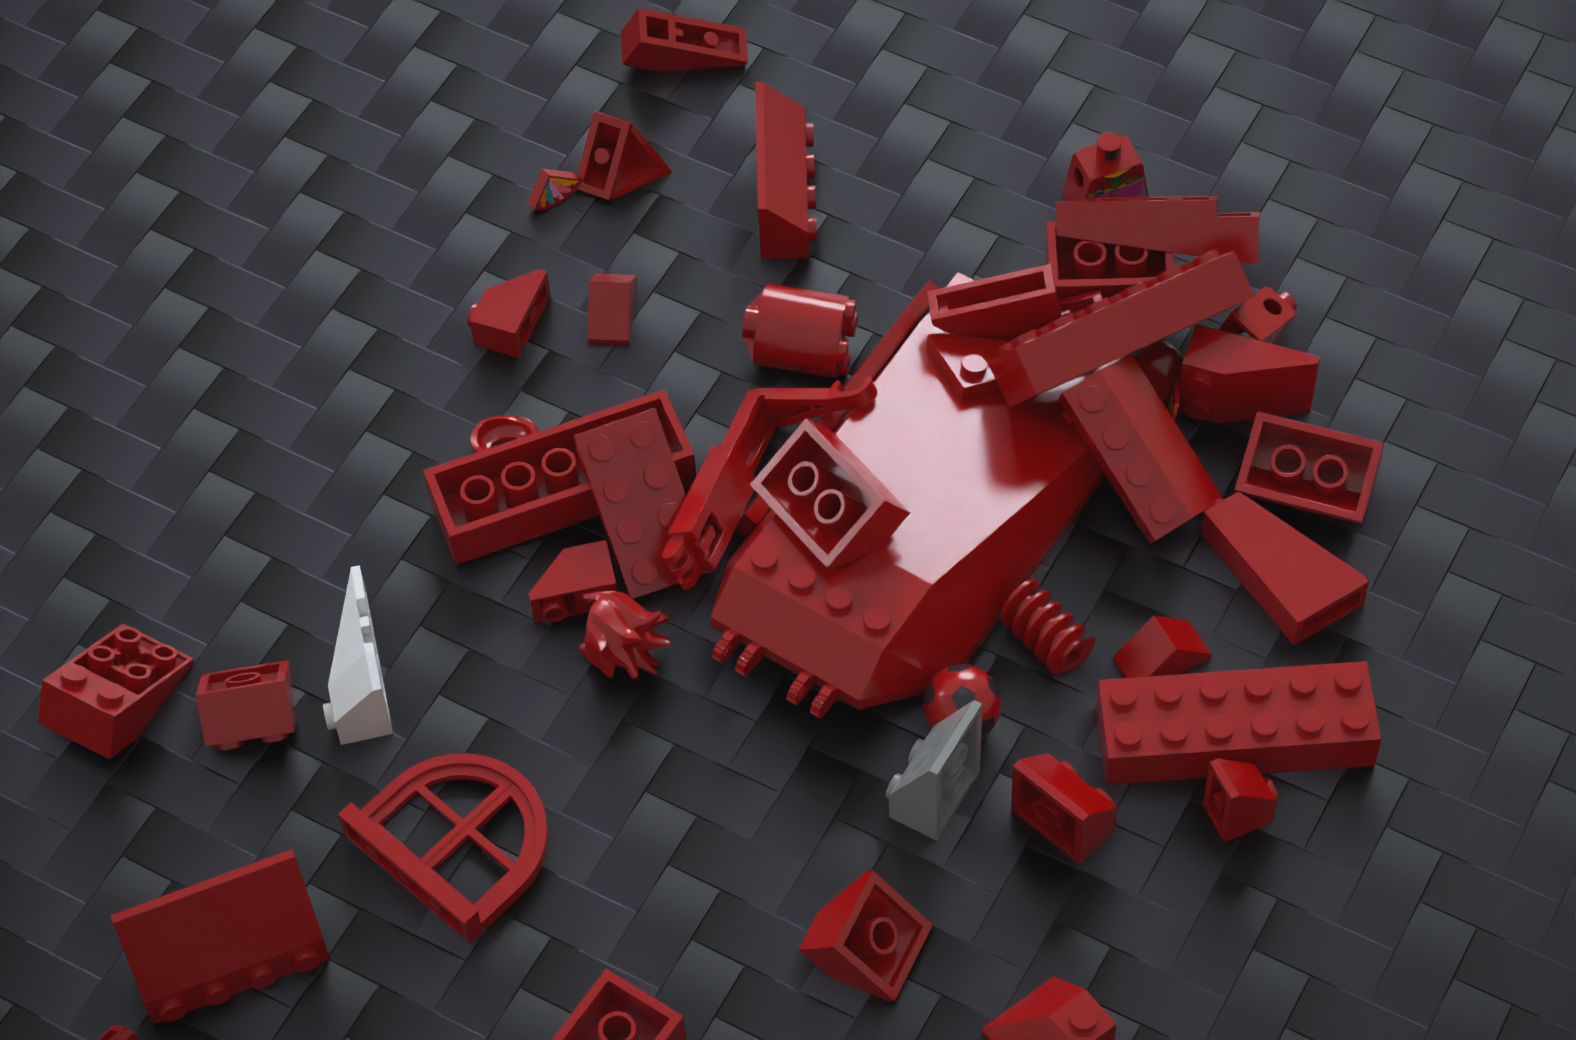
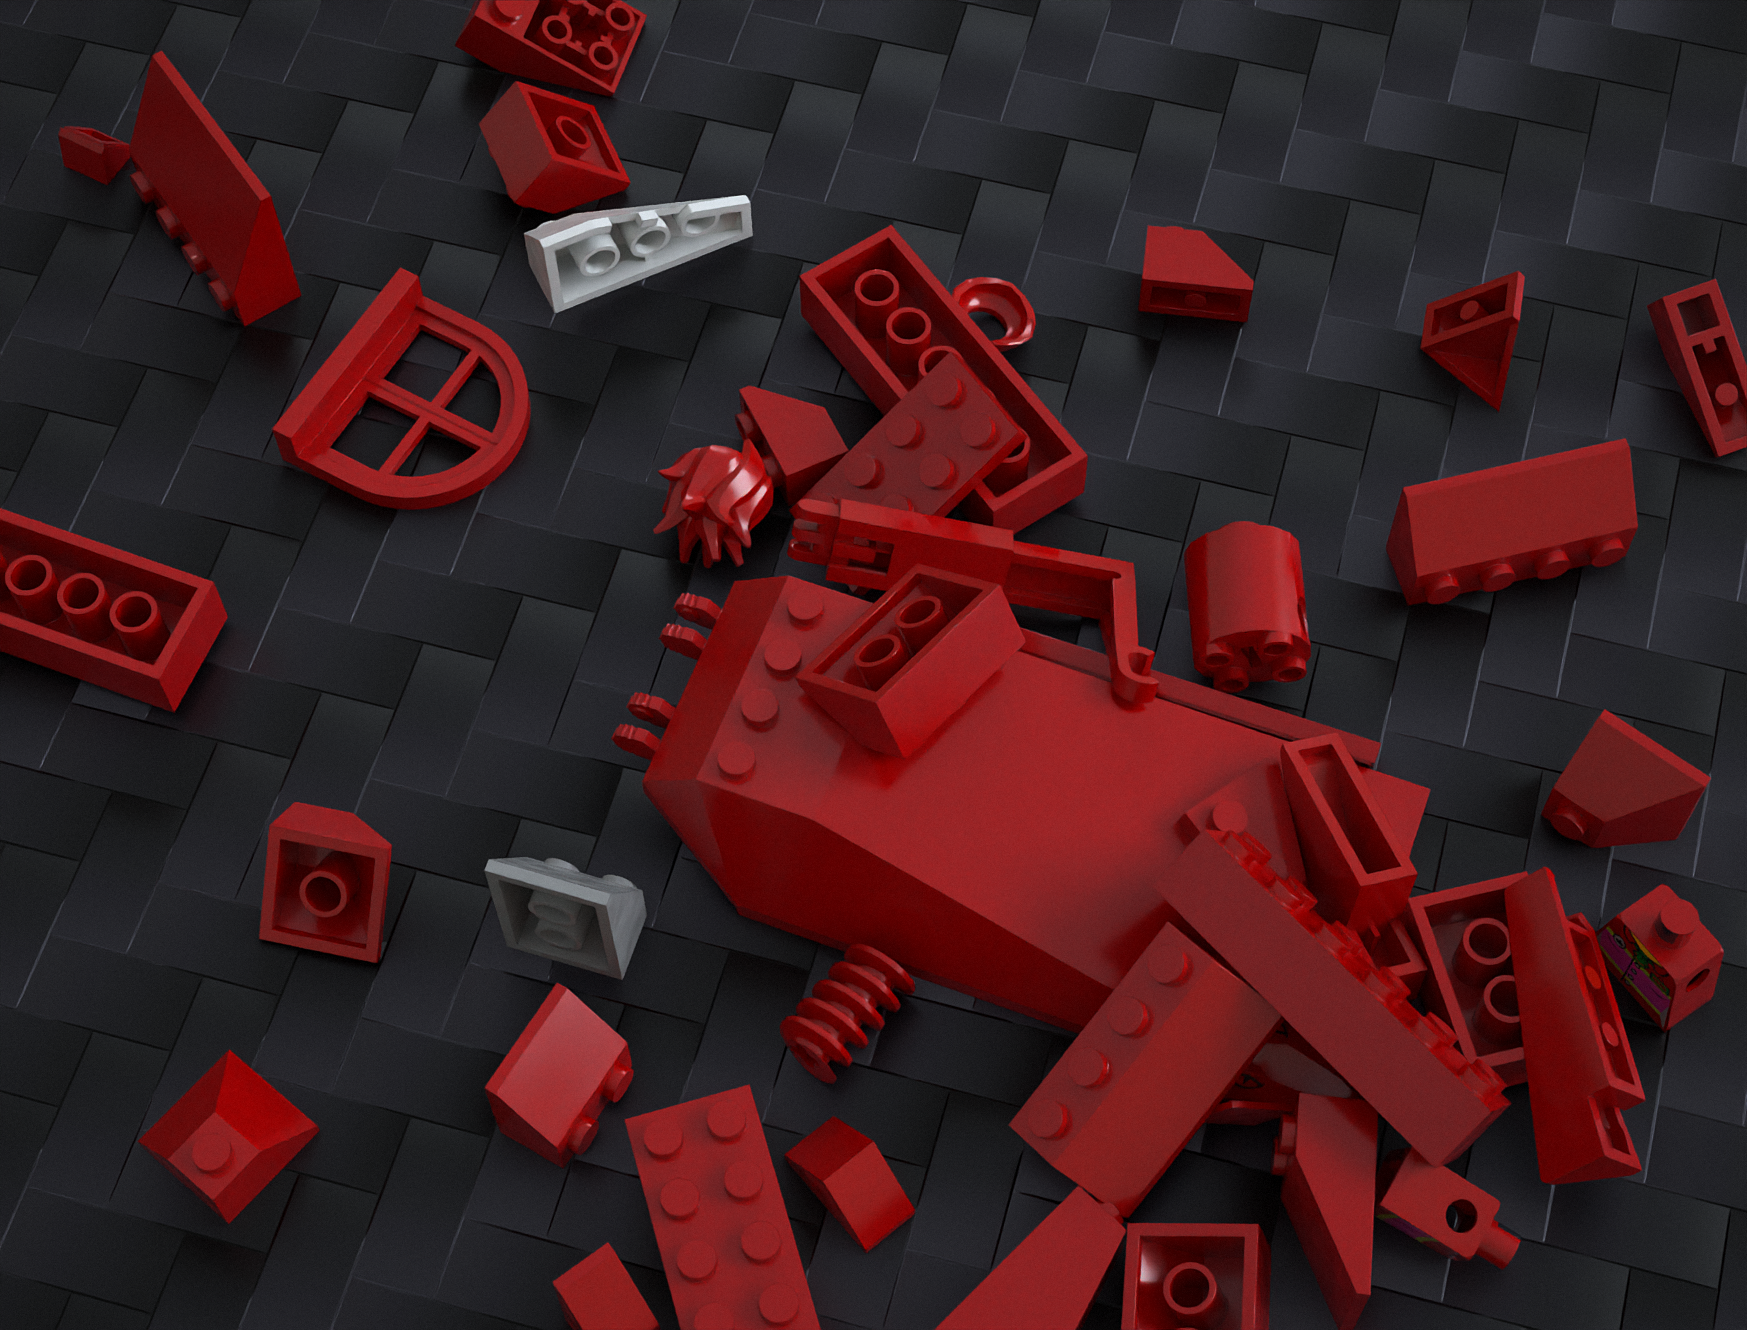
camera: 75 degrees right, 5 degrees up
red tile [527,168,580,210] -> none
red slope [588,274,637,346] -> none
red piece [922,664,1001,738] -> none
none -> red slope [1541,709,1711,848]

